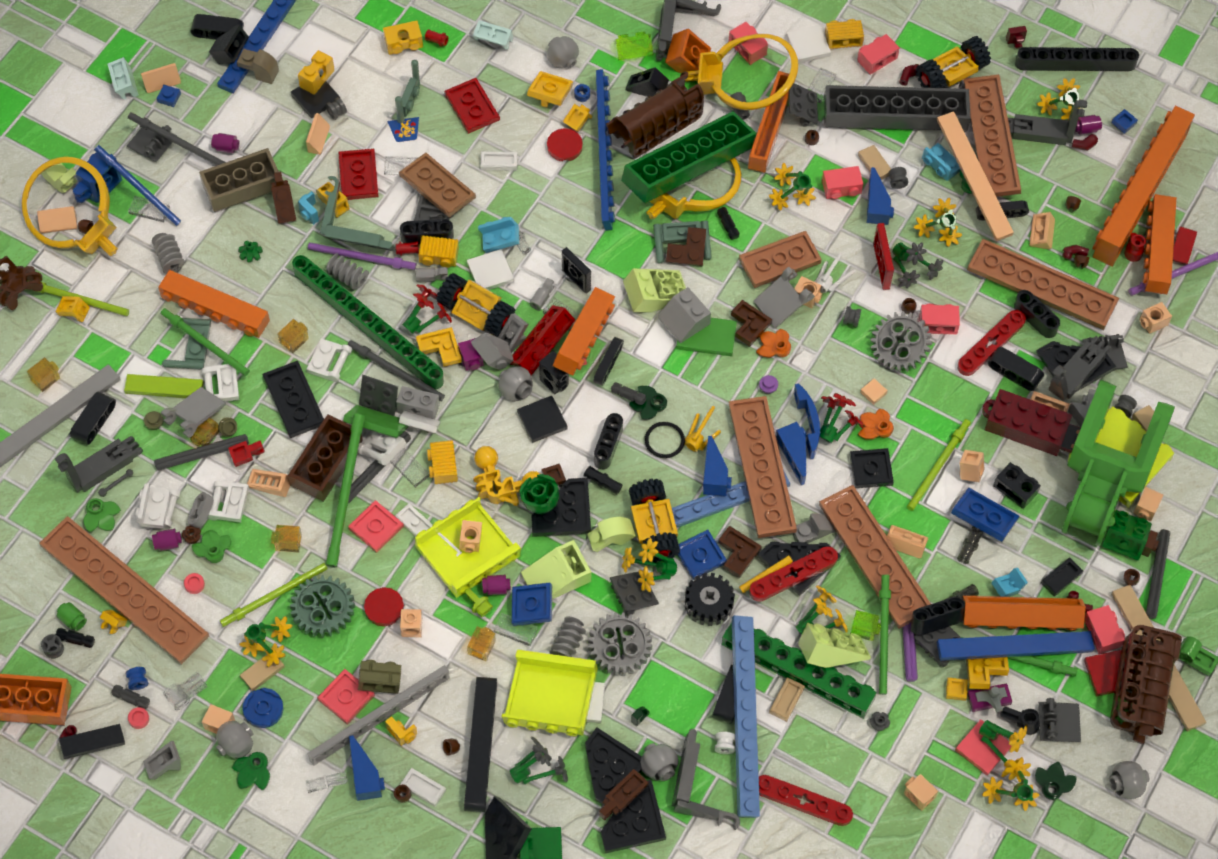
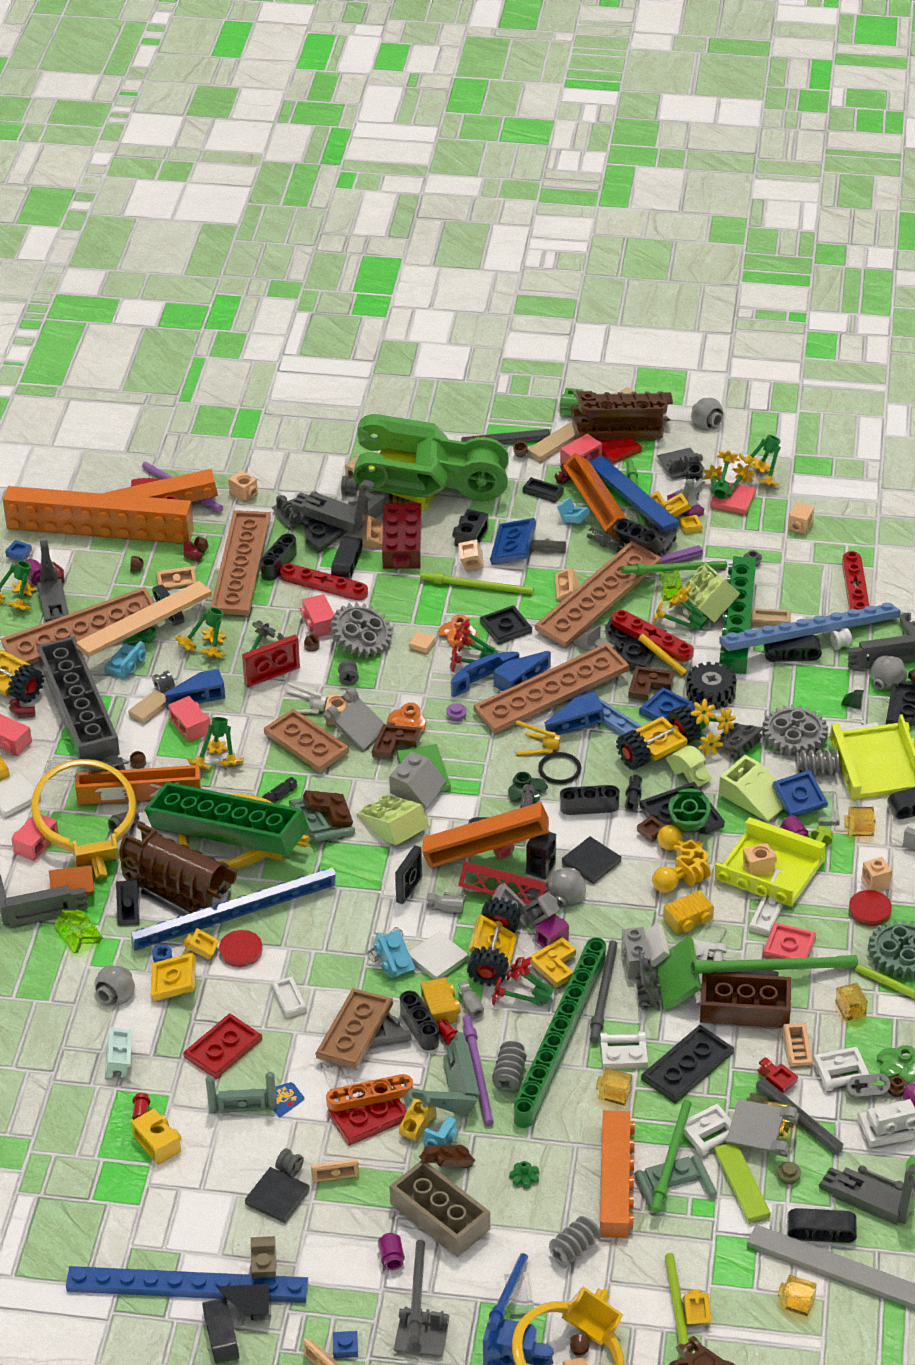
camera: 110 degrees left, 20 degrees down
yellow brick [298,50,335,95] -> none
dark green plate [1035,762,1077,800] -> none
none -> orange beam [326,1074,413,1112]

